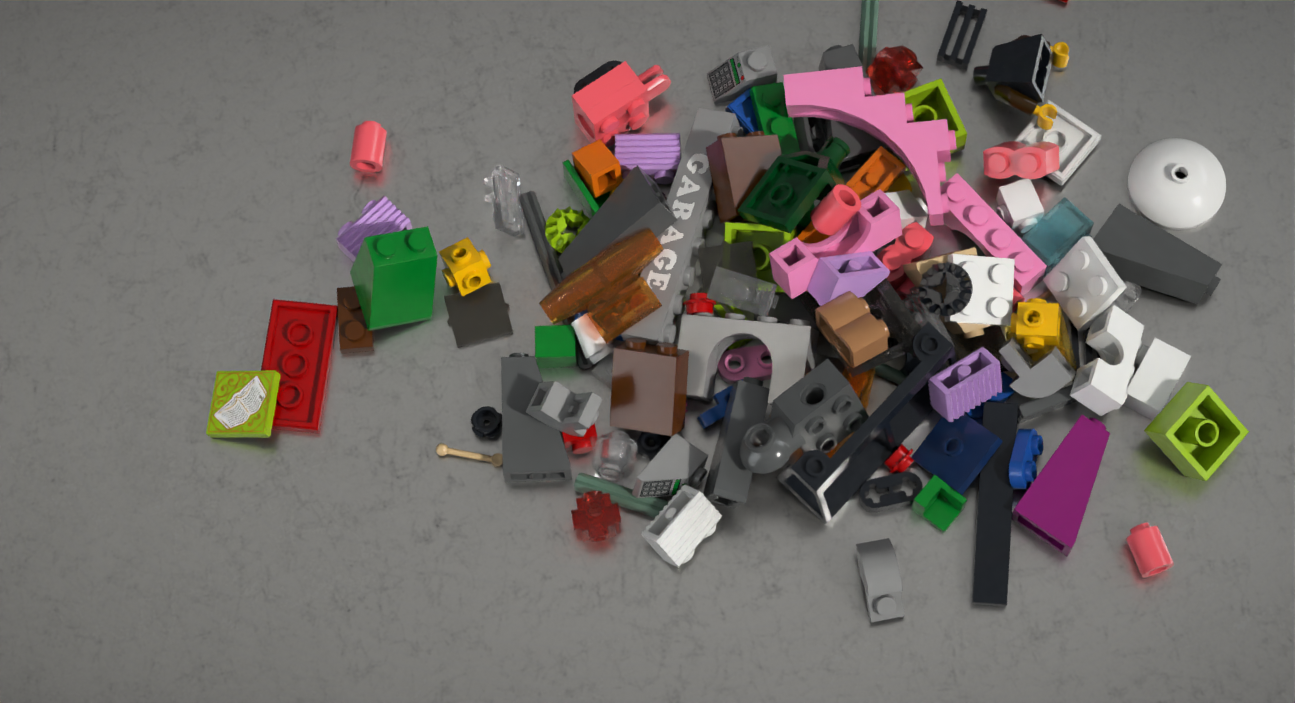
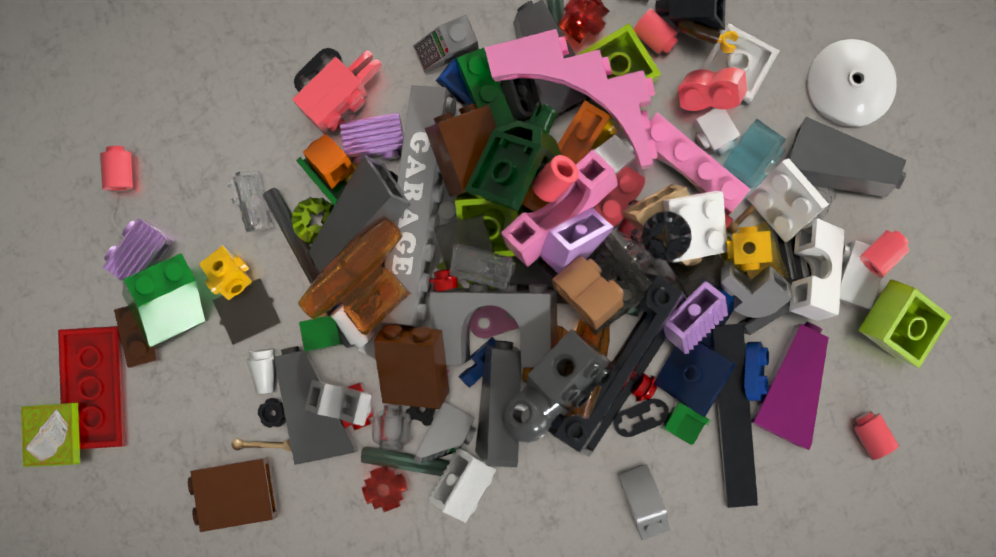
camera: 10 degrees left, 15 degrees up
none -> reddish brown brick [188,457,278,532]
none -> white cone [246,349,276,394]
none -> coral brick [633,9,679,55]
none -> coral brick [860,230,909,278]

